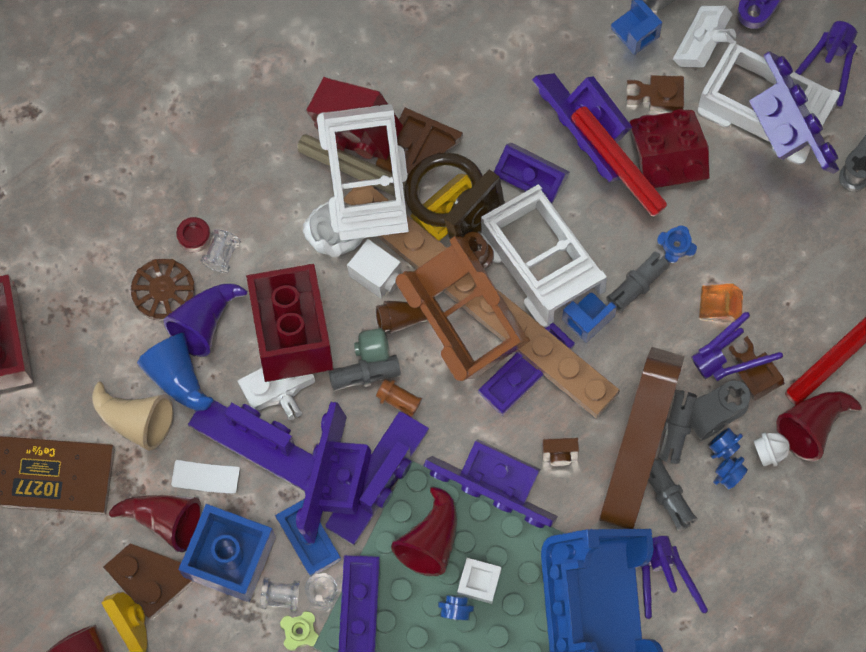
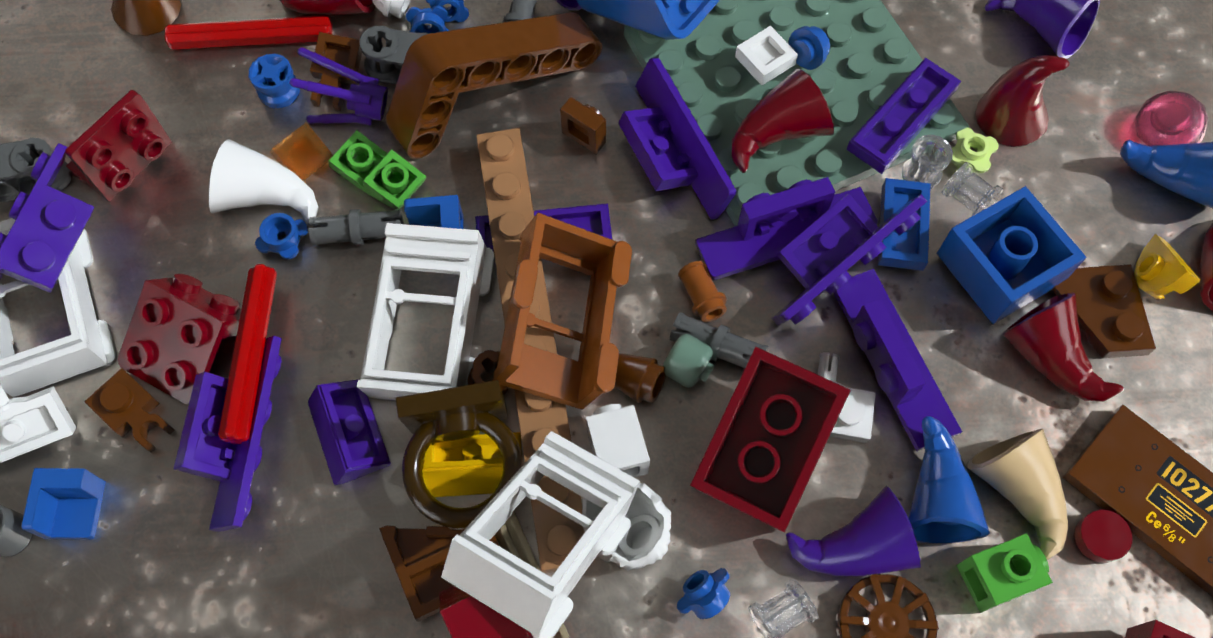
camera: 145 degrees left, 5 degrees down
white sticker [171,460,240,494] -> none
none -> dark red bracket [65,90,172,202]
none -> white hat [208,139,319,225]
none -> blue wheel [248,54,300,109]
none -> bright green slope [328,130,427,209]
none -> blue plate [677,568,730,619]
none -> bright green brick [956,533,1053,613]
none -> dark red tile [1074,510,1132,563]

